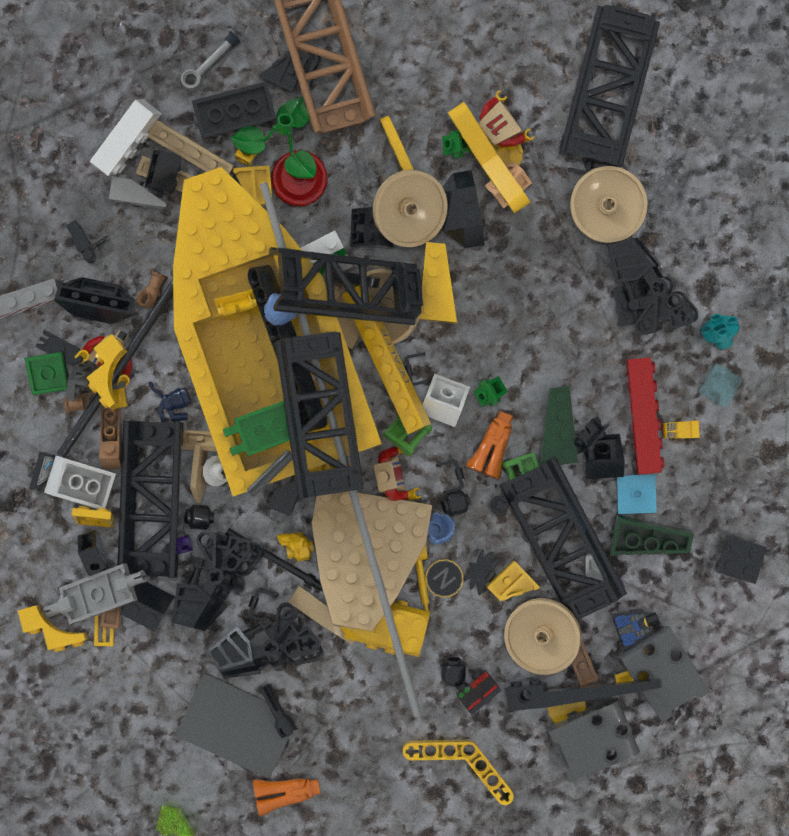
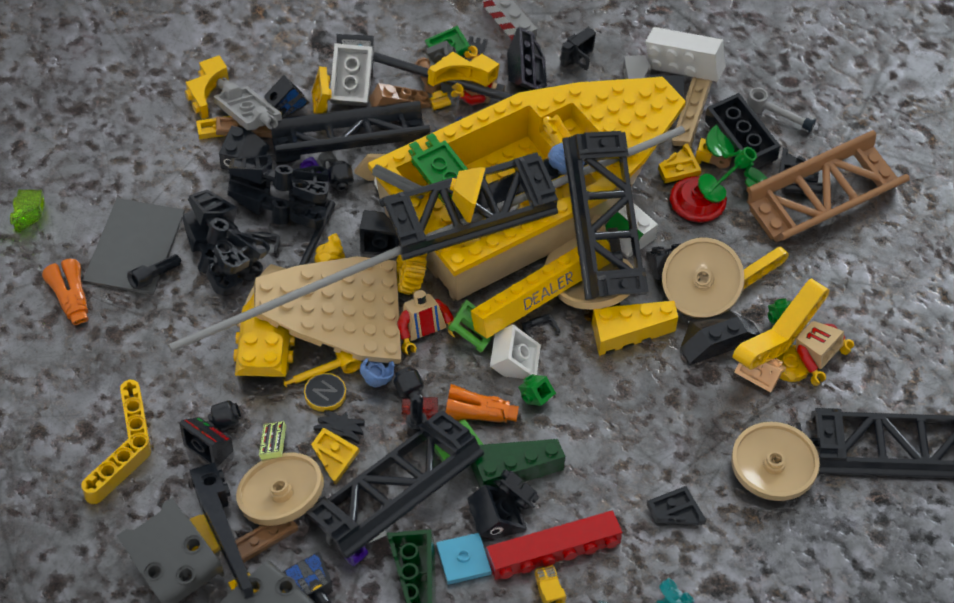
camera: 75 degrees right, 35 degrees down
black piece [436,460,465,494] -> none
black piece [609,237,699,335] -> none
none -> tile [259,421,286,460]
none -> clear red plate [401,397,438,420]
none -> yellow slope [450,167,485,223]

